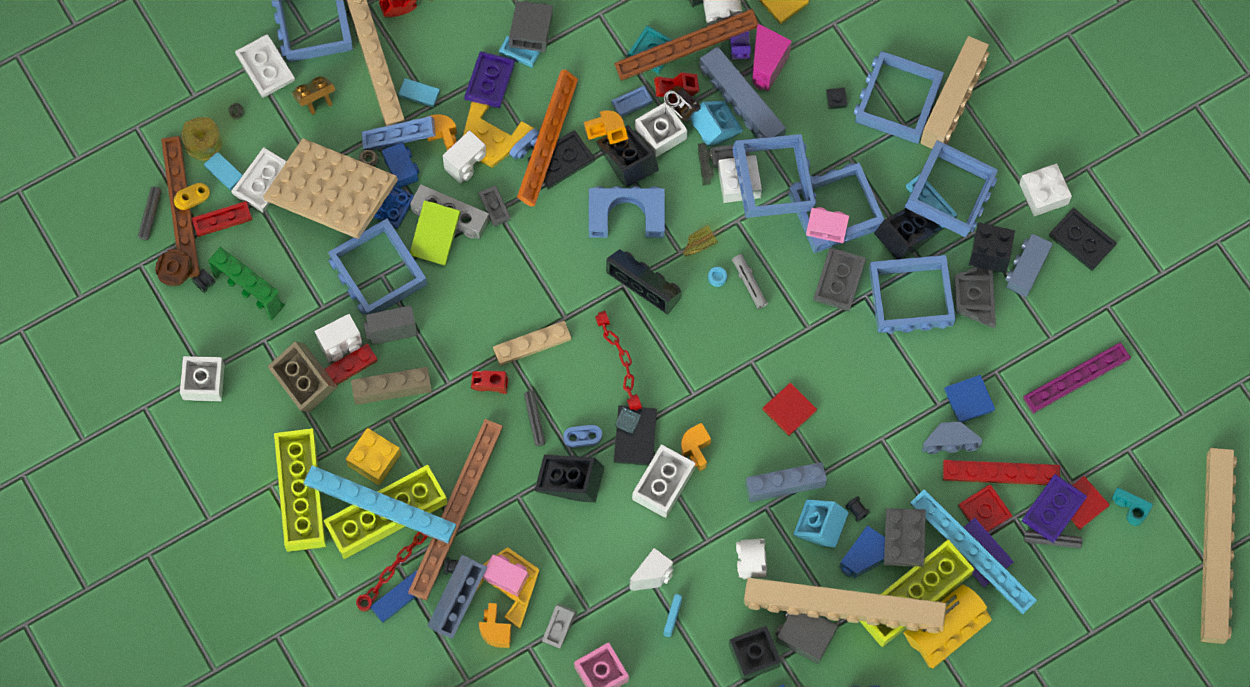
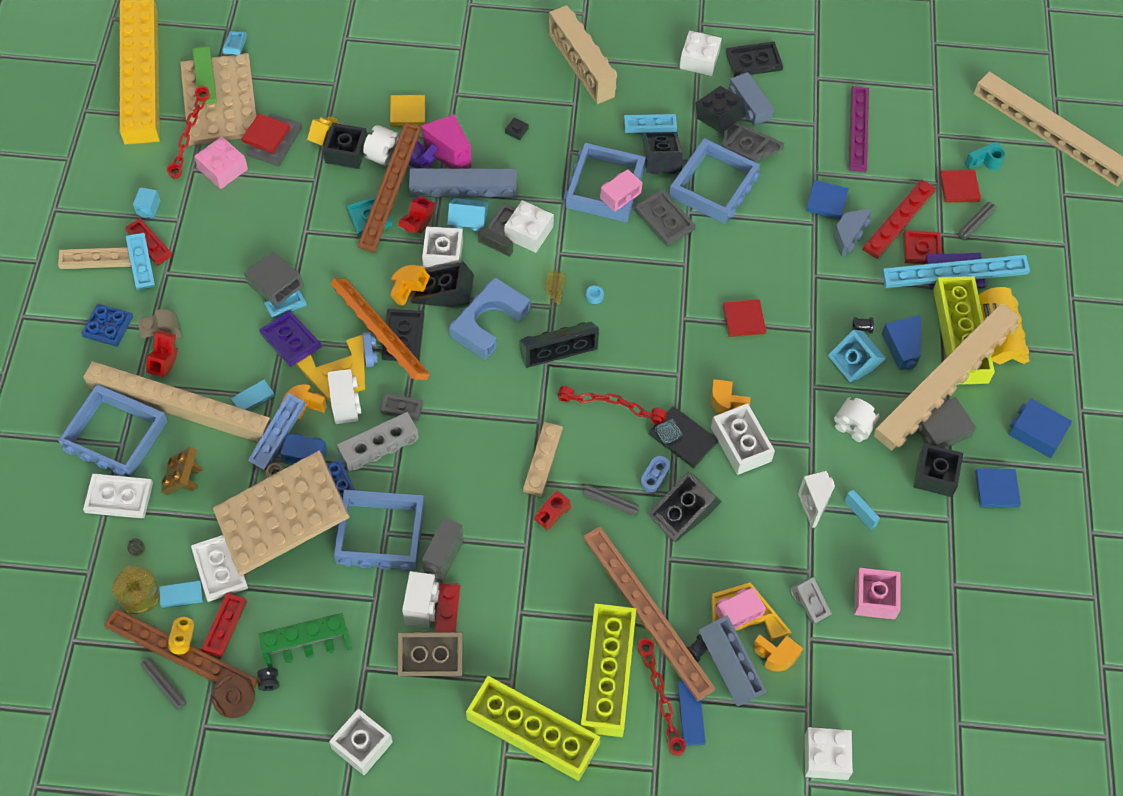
camera: 55 degrees left, 10 degrees down
medium azure plate [304,465,456,543] -> none
yellow brick [346,428,401,486] -> none
dark tan brick [351,367,432,405] -> none
lime tile [410,200,461,265] -> none
medium blue tile [611,85,653,117] -> none
dark brown piece [664,86,701,122] -> none
medium blue window [732,134,817,218] -> none
light grey pin [732,254,768,309] -> none
sand blue brick [745,462,827,502] -> none
medium blue window [854,51,944,144] -> none
dark grey plate [884,508,926,567] -> none
medium blue window [905,140,998,237] -> none
dark purple tile [1021,474,1087,544] -> none

